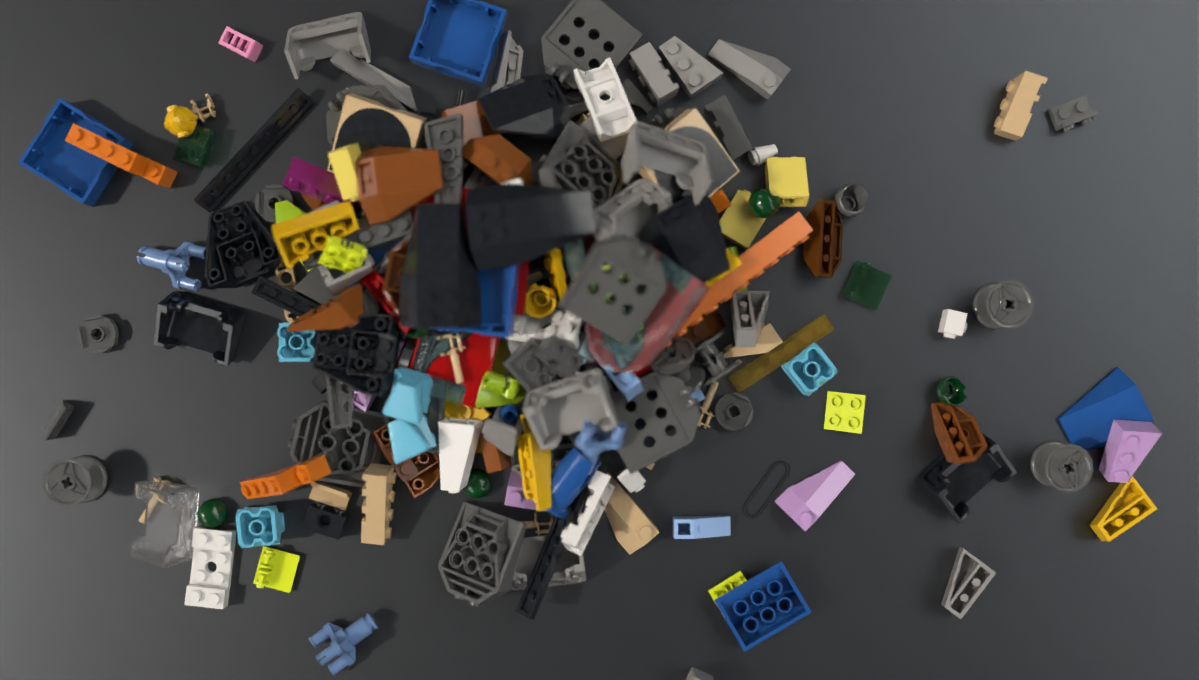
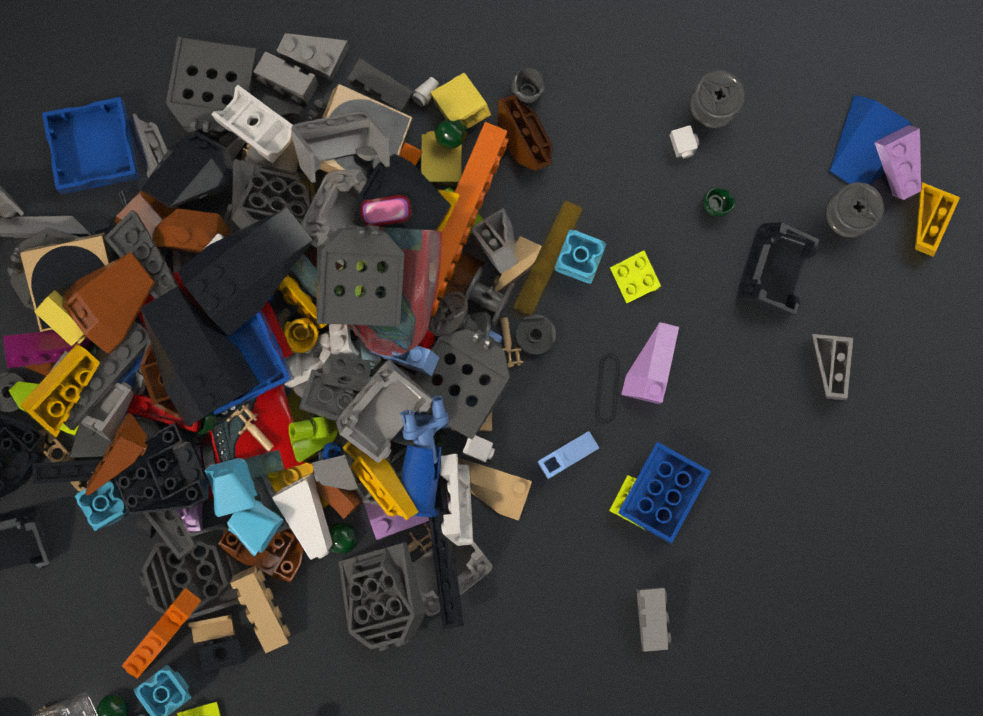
camera: 30 degrees left, 5 degrees down
neon yellow hinge [318,236,367,274] -> none
light grey wedge [708,39,791,100] -> none
clear green hinge [842,260,892,310] -> none
dark orange wedge [931,402,988,464] -> none
none -> sticker [361,195,412,226]

